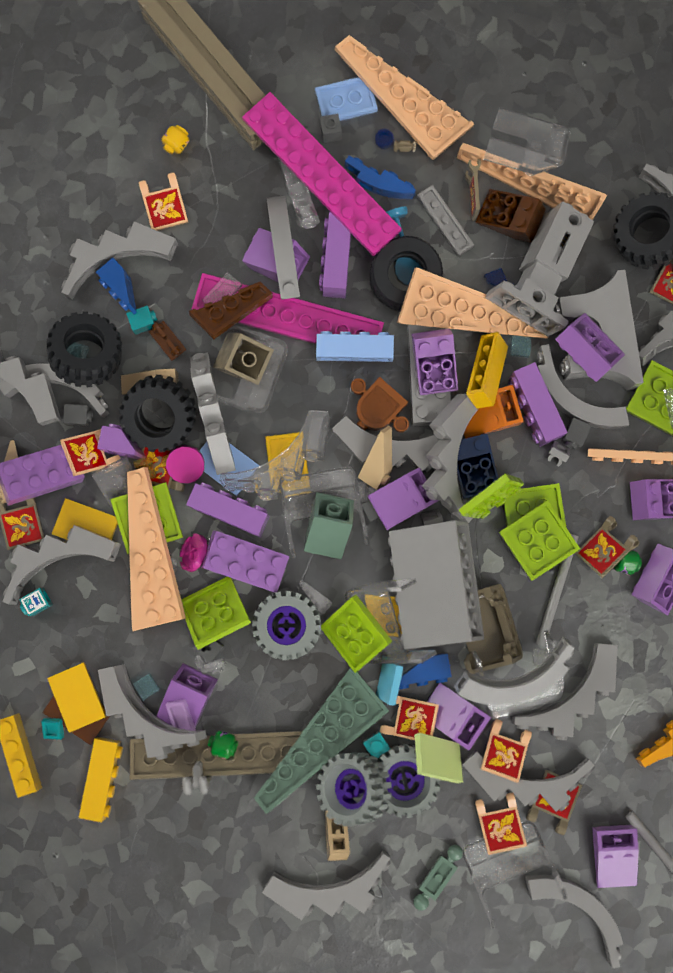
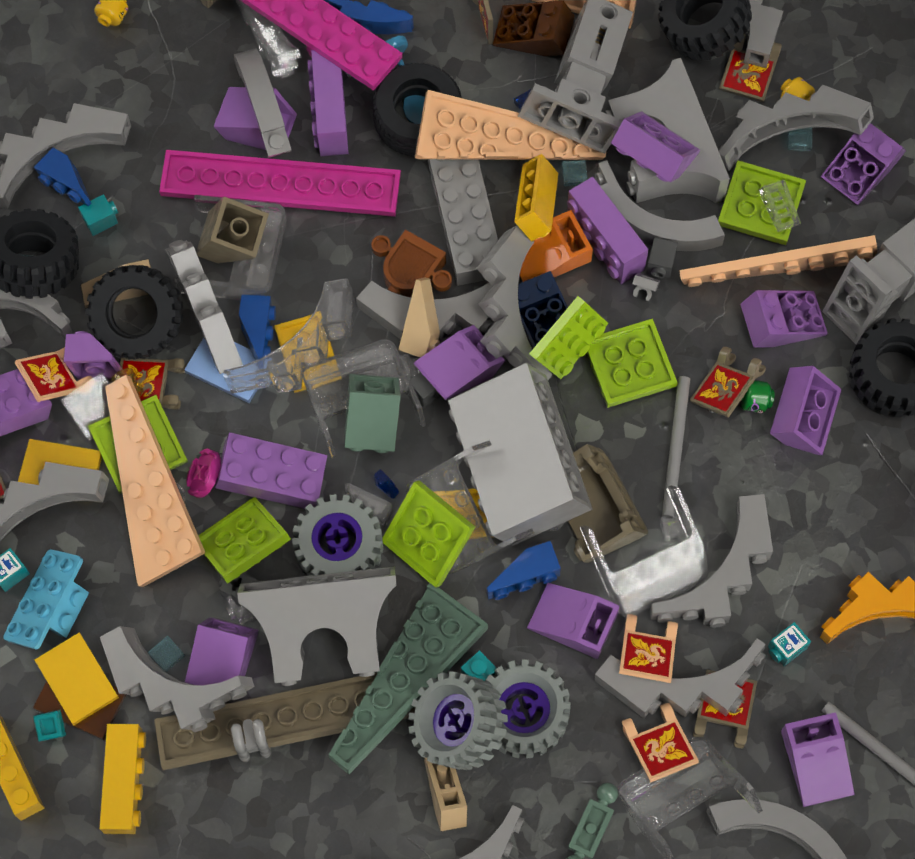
camera: 10 degrees left, 15 degrees down
dark grey brick [63,404,94,427] -> none
flag [139,173,188,231] -> none
reddish brown hinge [149,320,187,361] -> none
dark pink tile [166,445,205,483] -> none
lavender tile [166,699,196,731] -> none
medium lavender brick [186,482,270,538] -> none
reddish brown wing [189,281,273,339] -> none
clear tile [203,272,242,304] -> none
green head [208,731,238,759] -> none
light blue brick [316,331,394,362] -> none
medium azure tile [376,658,403,706] -> none
flag [380,696,439,740] -> none
medium lavender slope [412,328,458,396] -> none
yellowish green tile [415,733,463,784] -> none
light grey tile [417,185,474,257] -> none
light grey arch [454,637,575,705] -> none
lime plate [498,500,580,581] -> none
none -> medium azure bracket [3,549,89,650]
none -> light grey piece [237,566,397,686]
none -> blue slope [239,295,276,370]
none -> clear blue tile [374,469,399,499]
none -> teal brick [768,622,811,667]

